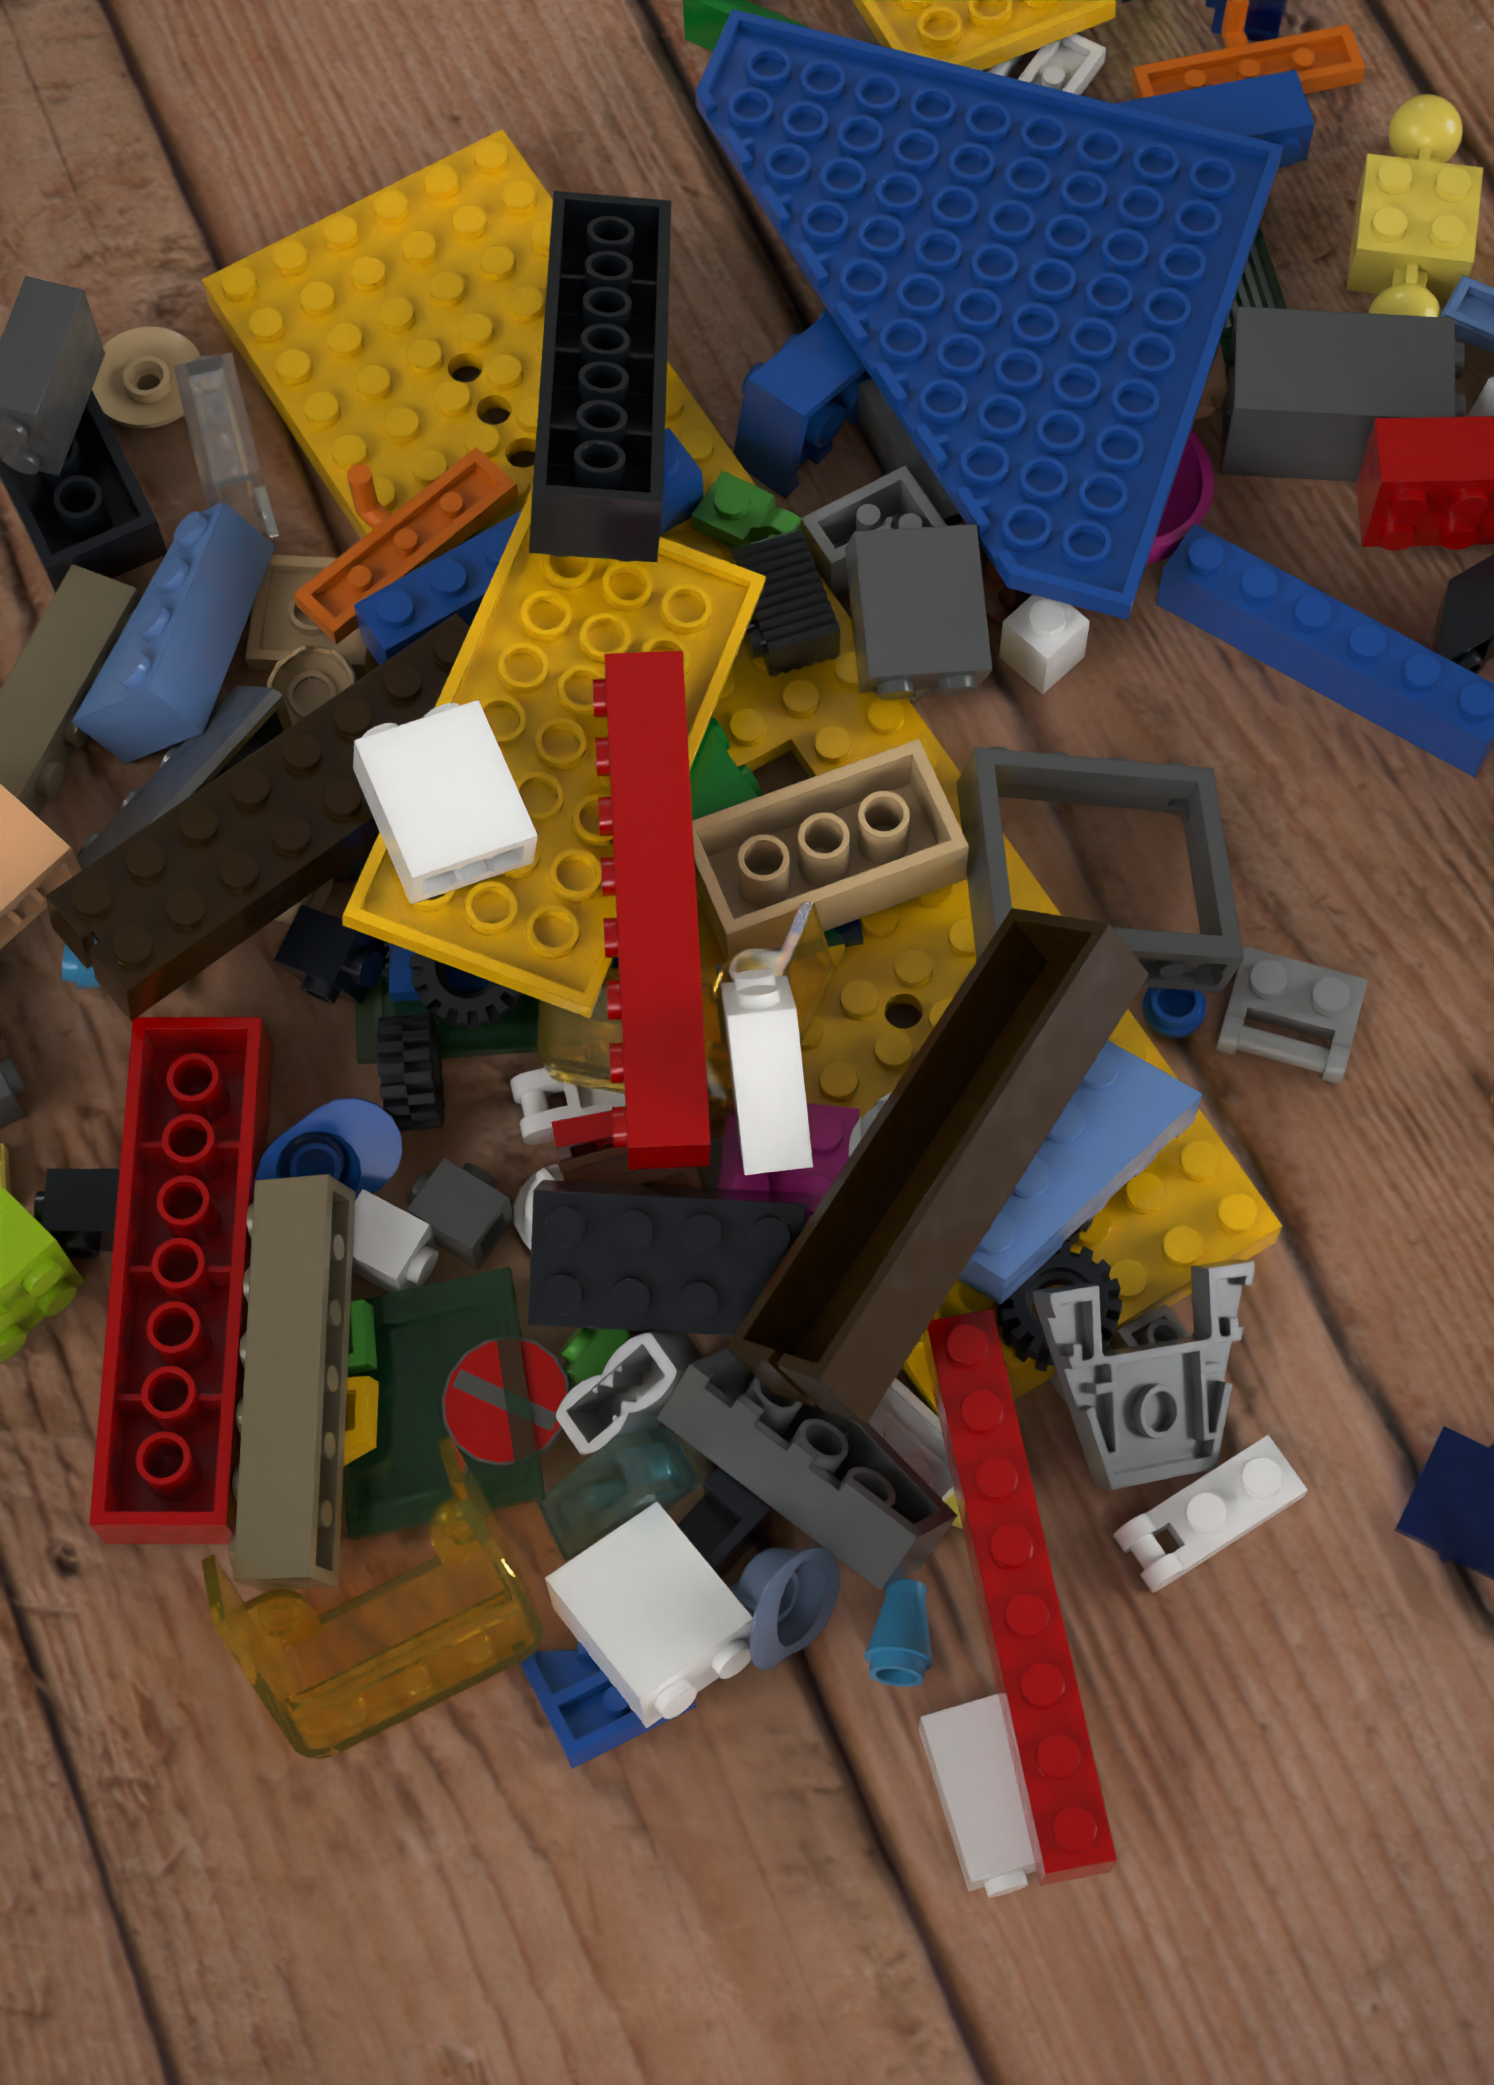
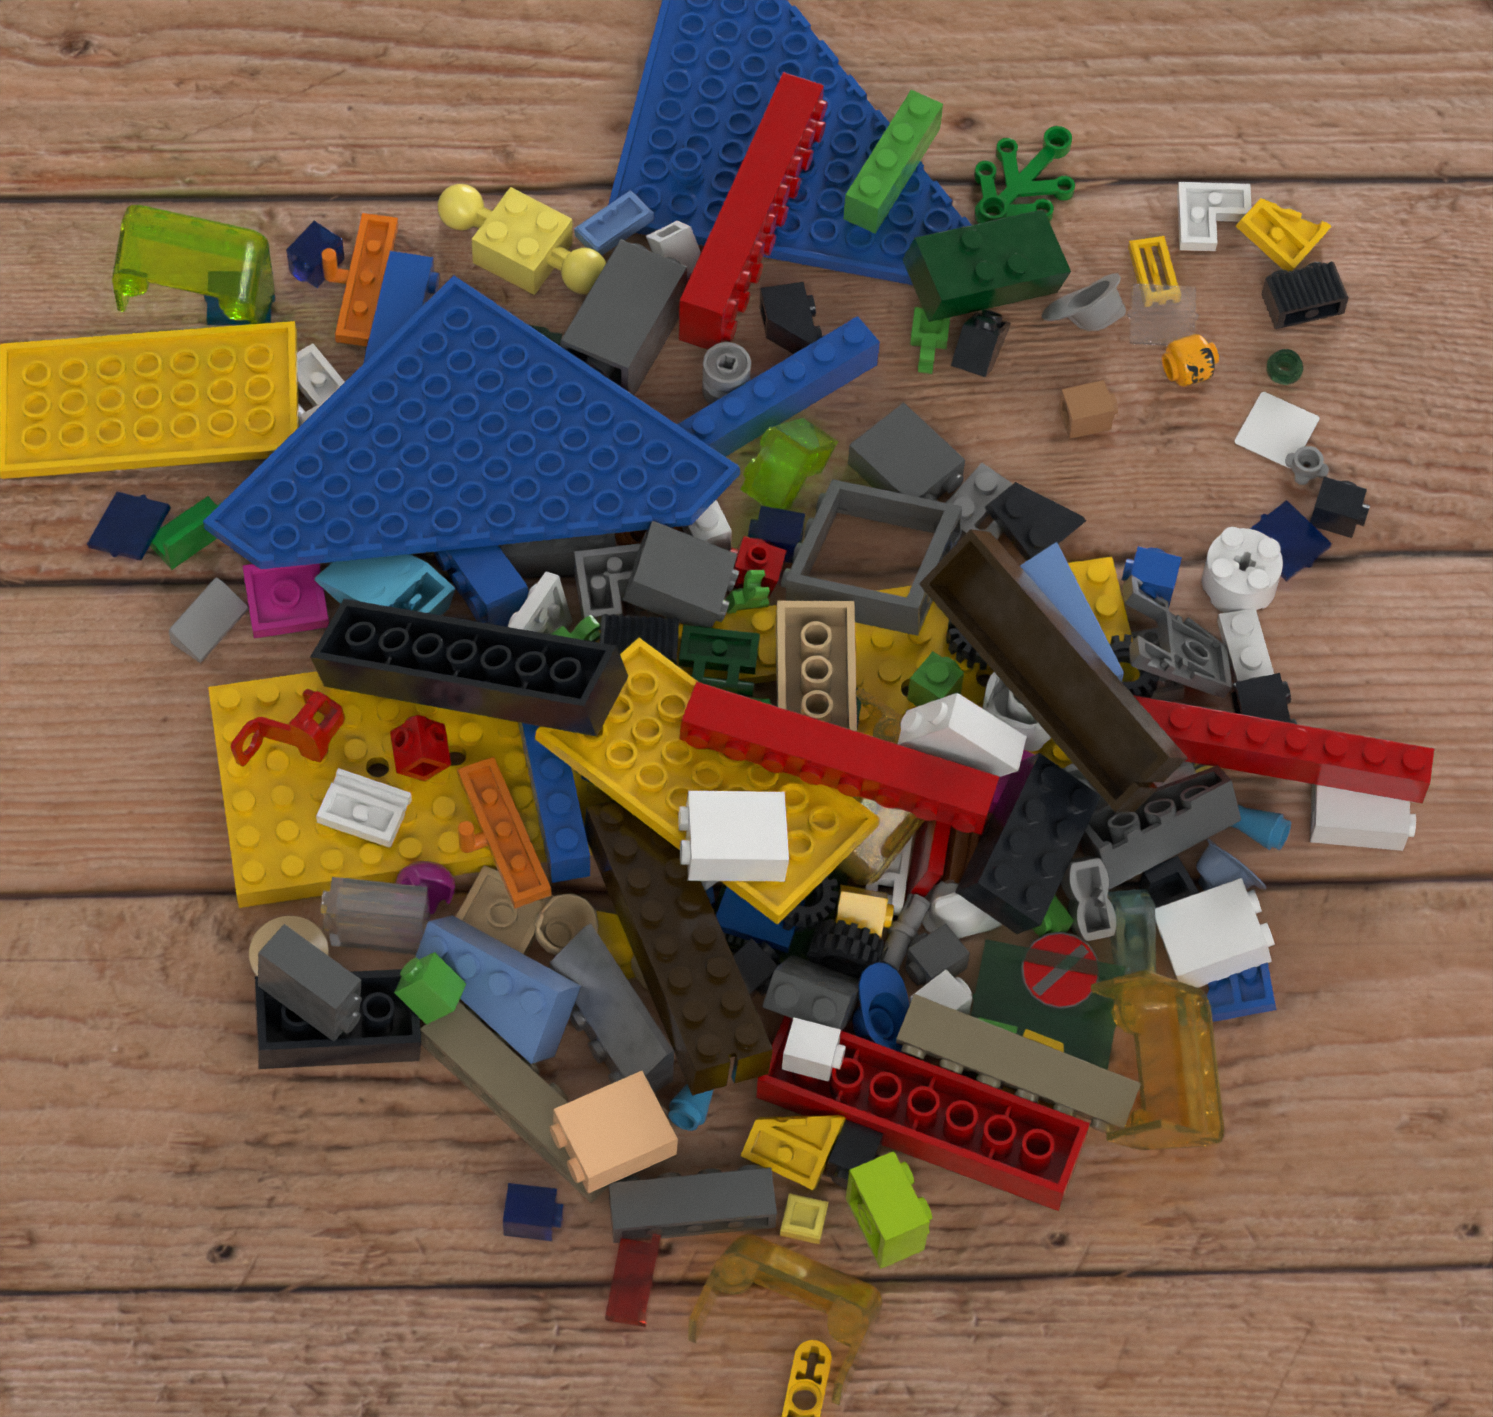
camera: 75 degrees left, 5 degrees down
none -> light grey slope [169,578,249,663]
none -> red piece [230,689,345,767]
none -> dark pink plate [242,564,329,639]
none -> medium azure slope [315,554,455,615]
none -> white plate [316,768,412,848]
none -> red brick [390,715,451,782]
none -> magenta hair [394,861,455,915]
none -> bright green brick [394,952,466,1025]
none -> white plate [508,571,573,634]
none -> dark green plate [679,625,760,698]
none -> light grey wheel [702,342,751,405]
none -> bright green plate [725,570,770,614]
none -> red brick [729,536,787,599]
none -> clear neon green brick [740,418,839,513]
none -> yellow wing [740,1115,846,1190]
none -> clear blue brick [748,506,805,563]
none -> dark grey brick [762,955,860,1031]
none -> white brick [782,1018,846,1082]
none -> yellow brick [834,885,894,937]
none -> dark grey brick [848,402,965,501]
none -> light grey pin [880,894,931,972]
none -> bright green brick [907,651,964,707]
none -> black wing [984,482,1086,561]
none -> blue brick [1121,546,1182,607]
none -> white brick [1201,527,1283,613]
none -> black slope [1229,673,1297,724]

